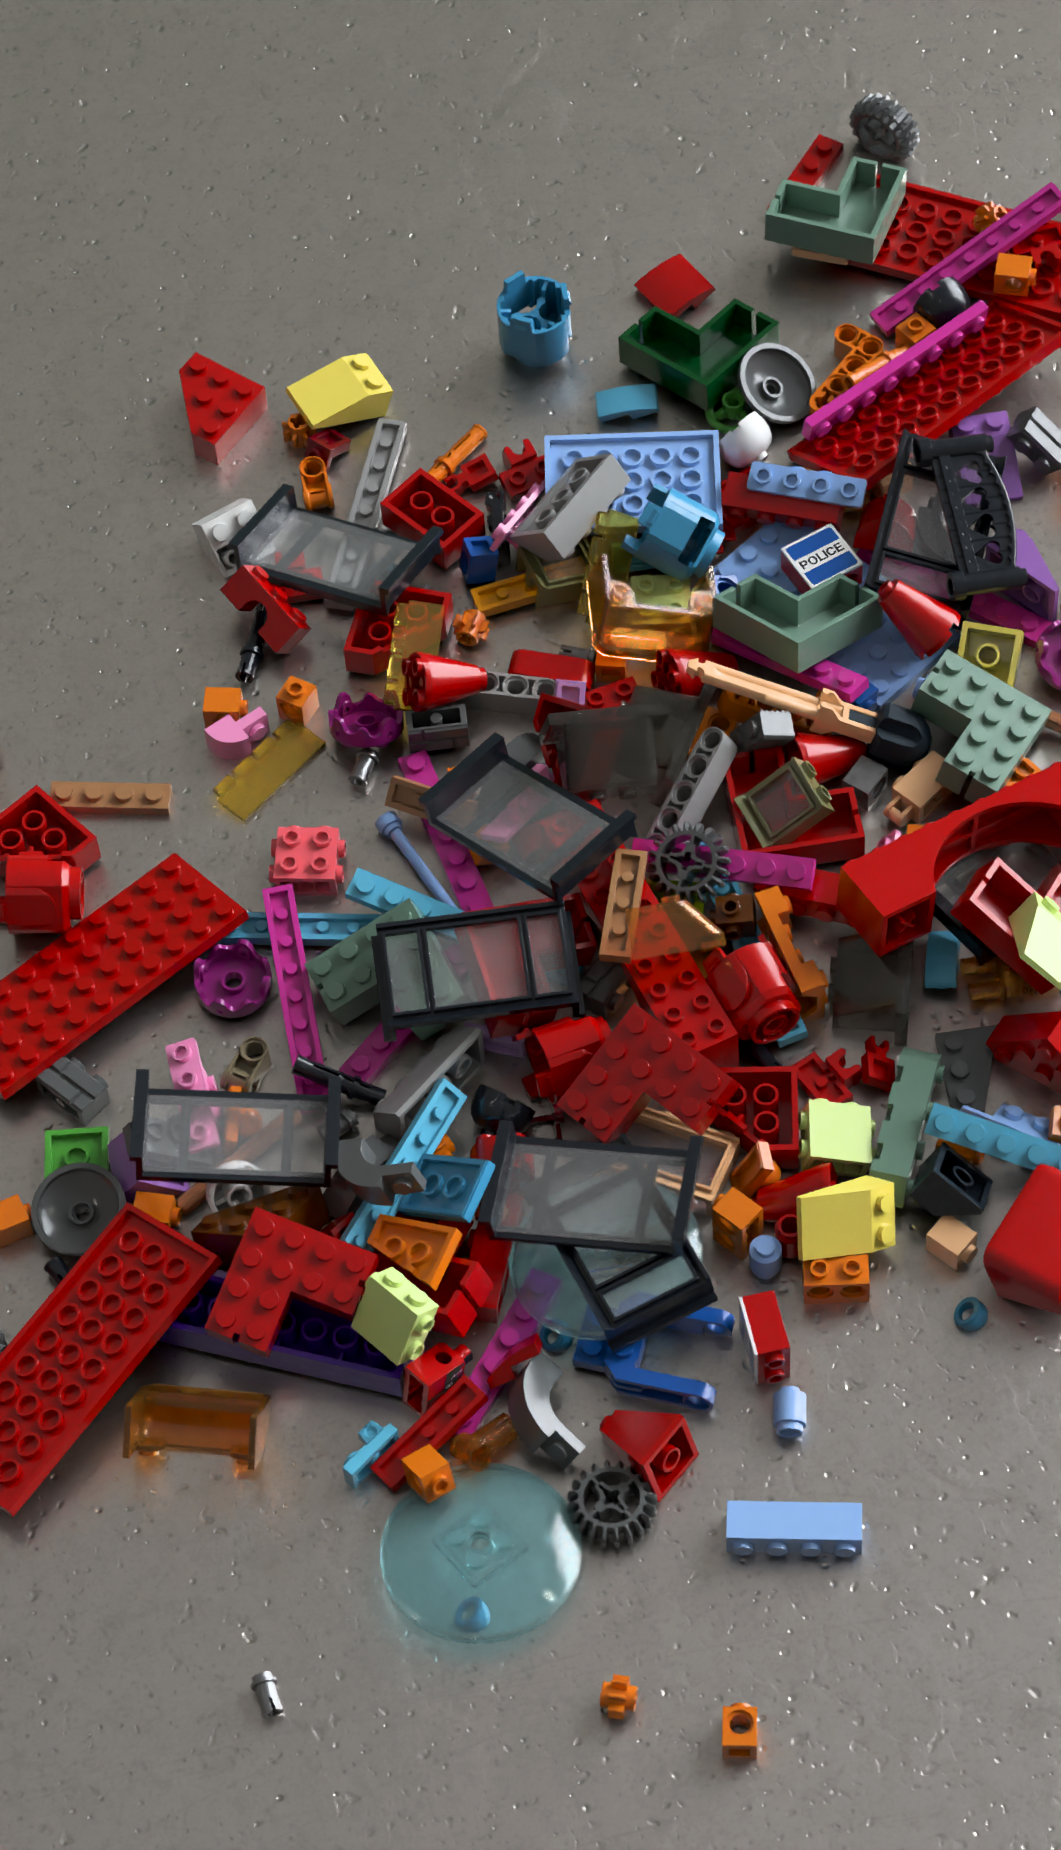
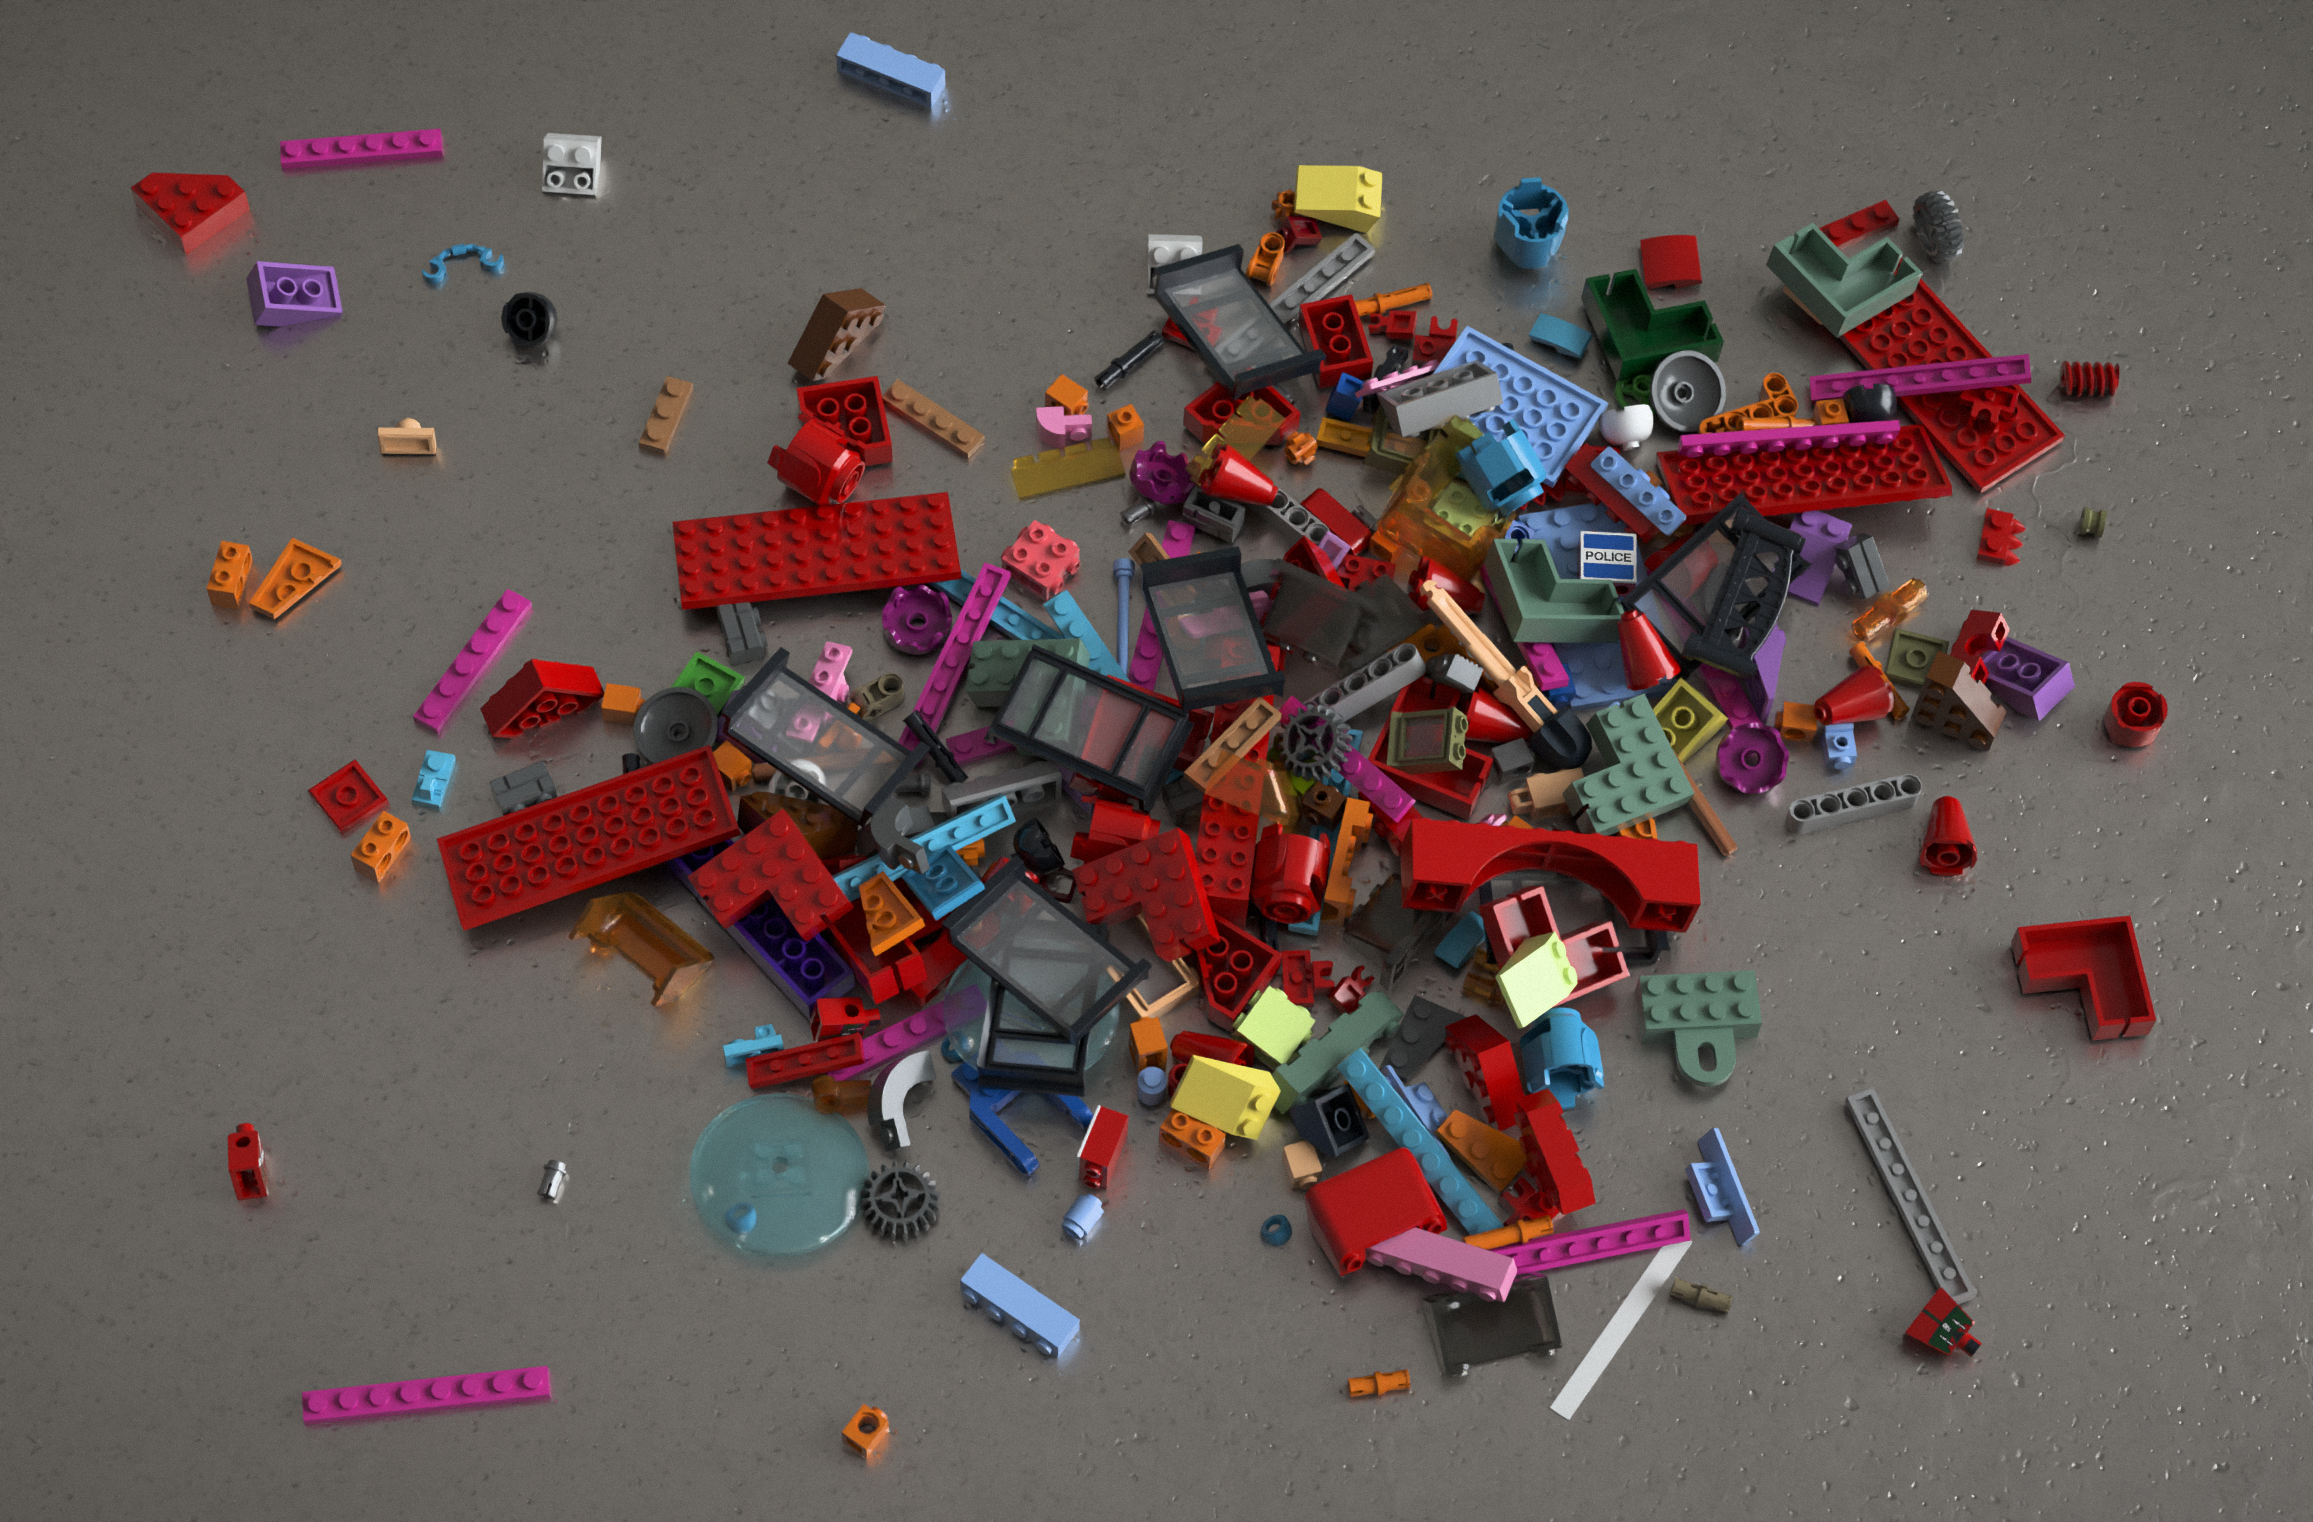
camera: 25 degrees right, 5 degrees up
red brick [179,352,268,466] -> none
red arch [220,565,311,654] -> none
yellowish green brick [351,1267,439,1366] -> none
orange brick [401,1444,456,1504] -> none
red slope [487,1333,543,1389] -> none
red slope [599,1410,699,1503] -> none
orange gear [600,1674,638,1719] -> none
orange tile [729,1141,781,1198] -> none
orange gear [973,201,1007,233] -> none
orange brick [993,253,1037,297] -> none

